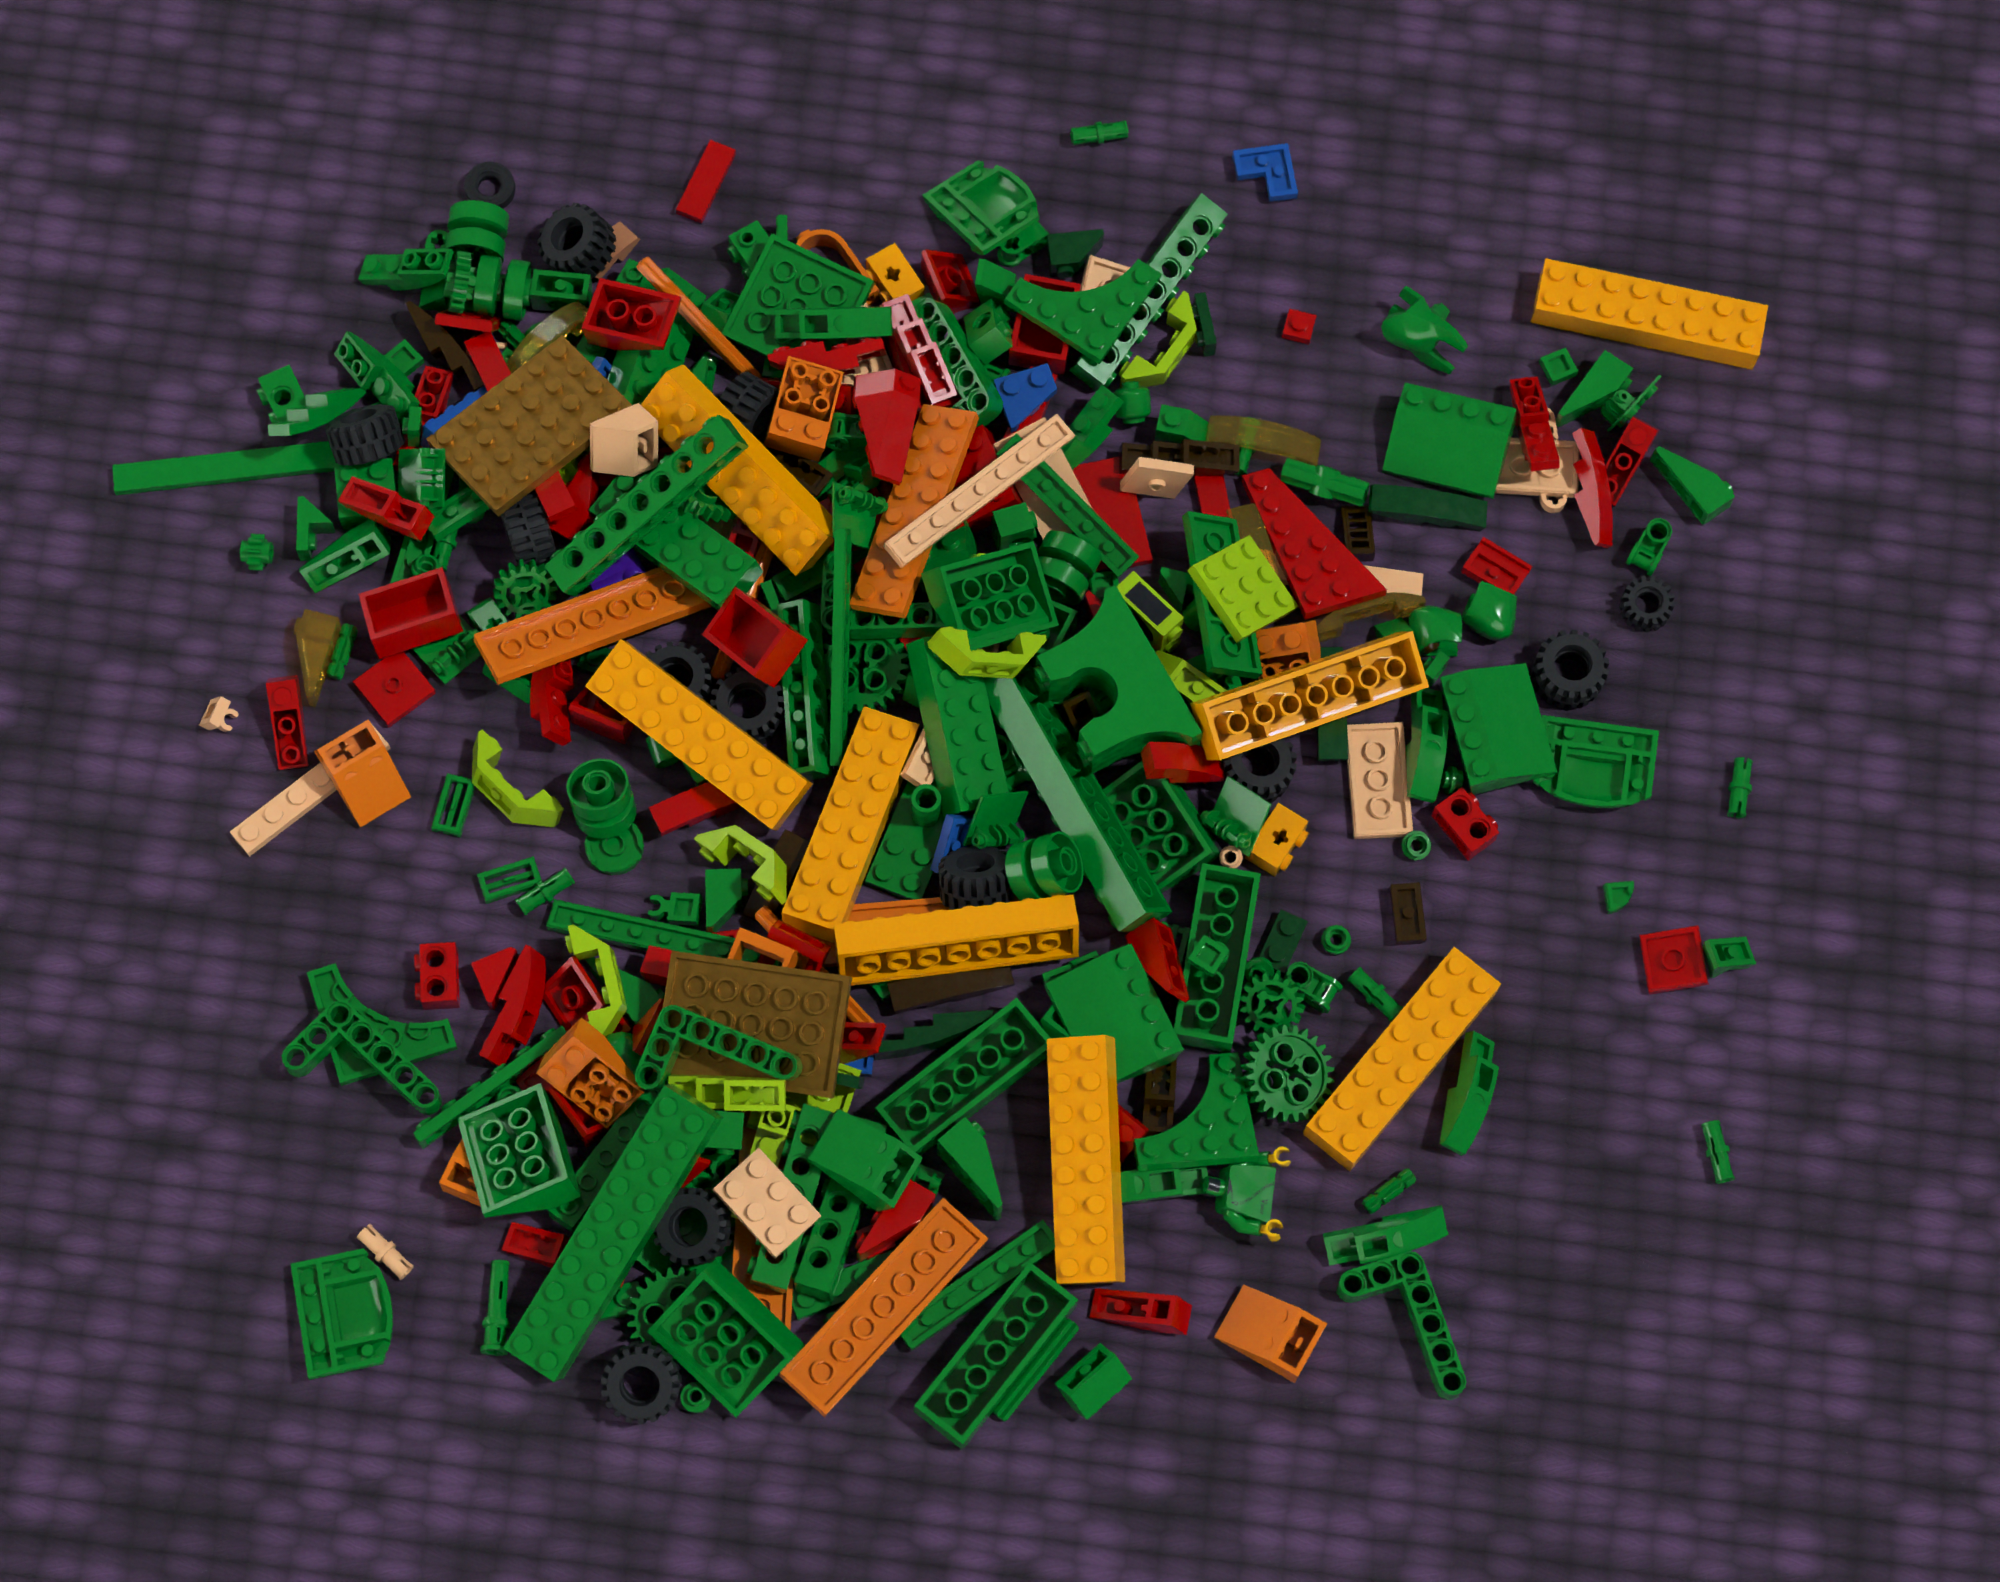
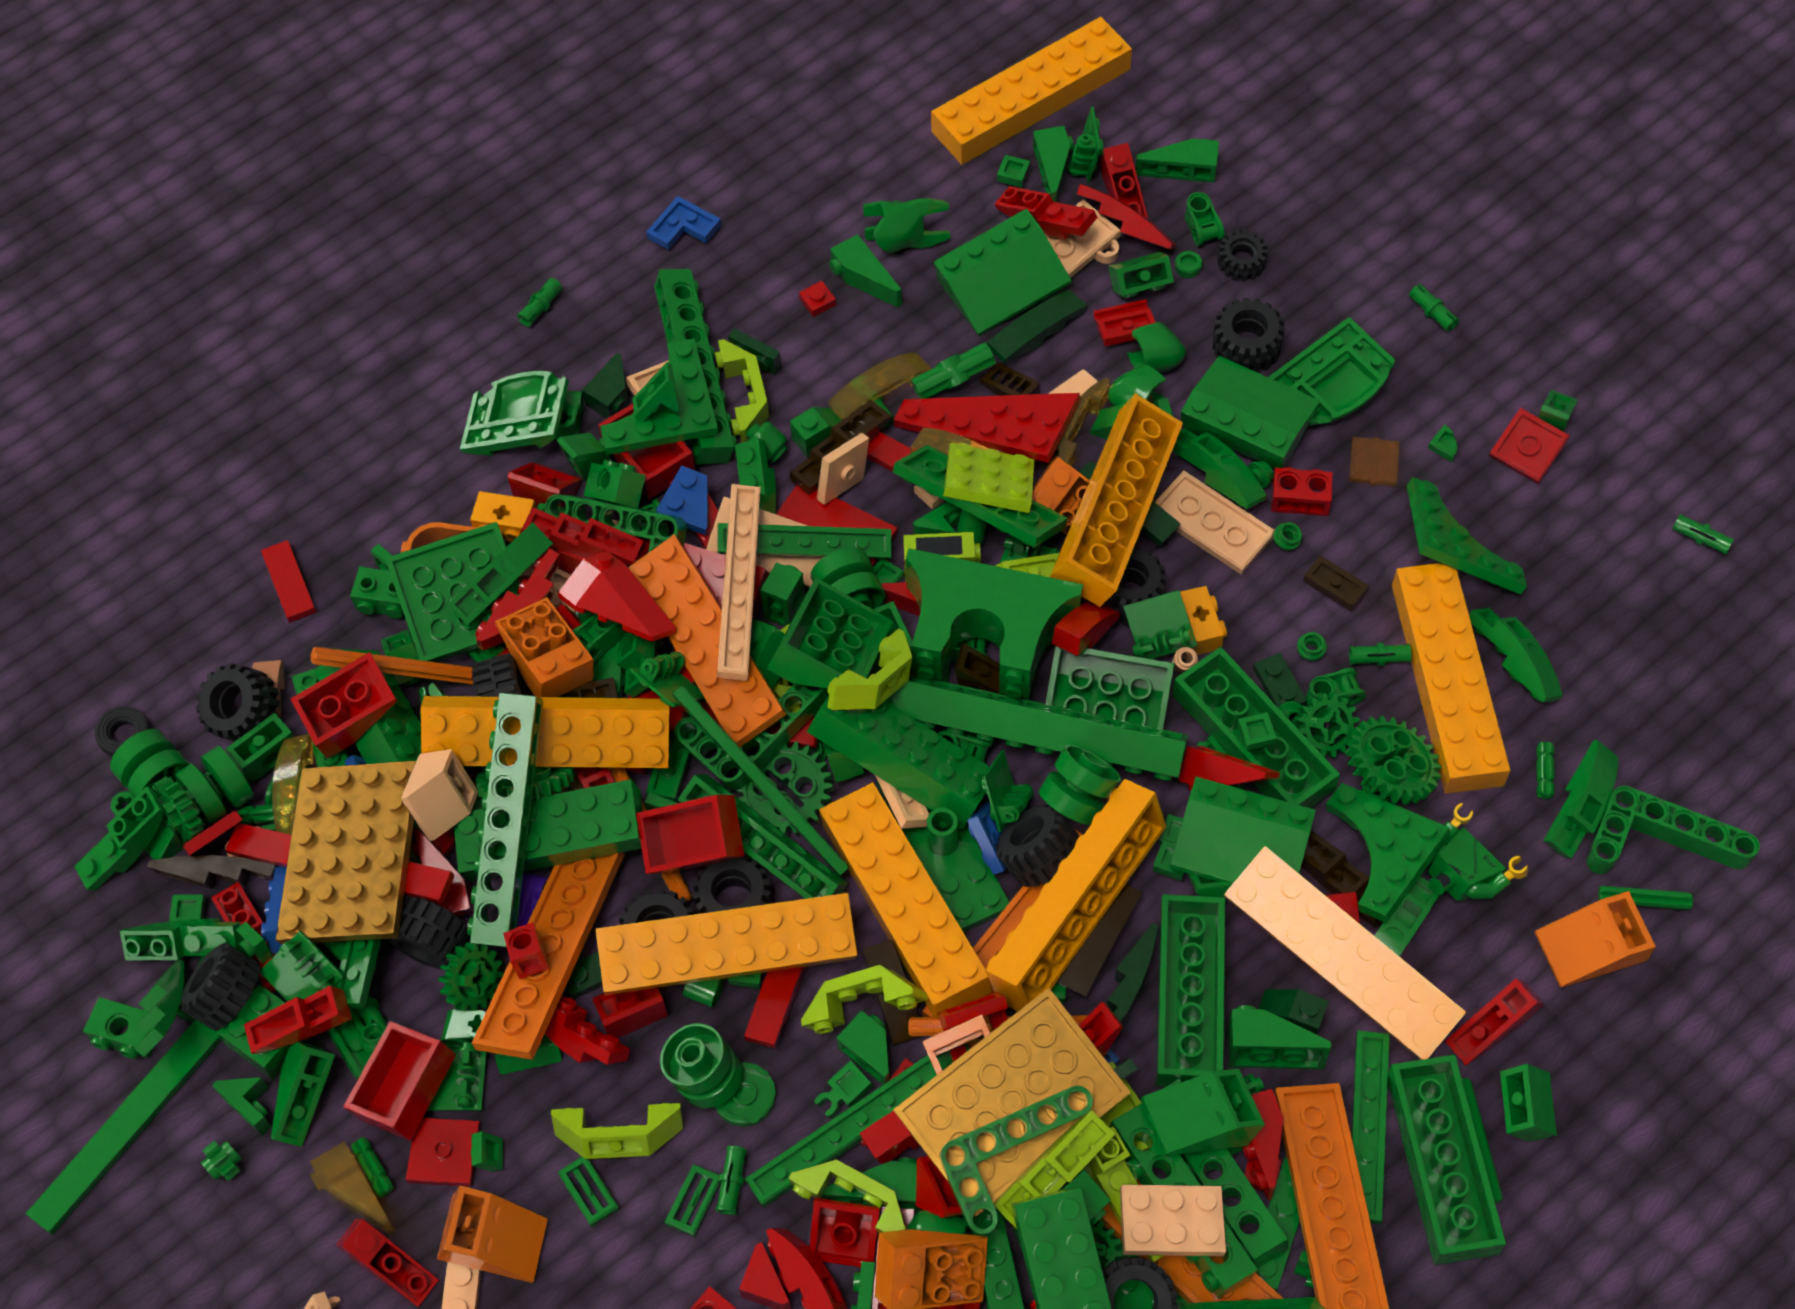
camera: 40 degrees left, 10 degrees down
none -> green plate [471,1131,503,1173]
none -> red brick [503,922,550,980]
none -> green slope [633,362,679,421]
none -> green slope [829,234,902,308]
none -> green brick [1108,252,1174,298]
none -> green tile [1175,251,1202,278]
none -> dark green slope [1258,989,1329,1035]
none -> clear orange piece [1349,437,1399,486]
none -> green plate [1407,477,1527,595]
none -> green axle [1598,886,1693,910]

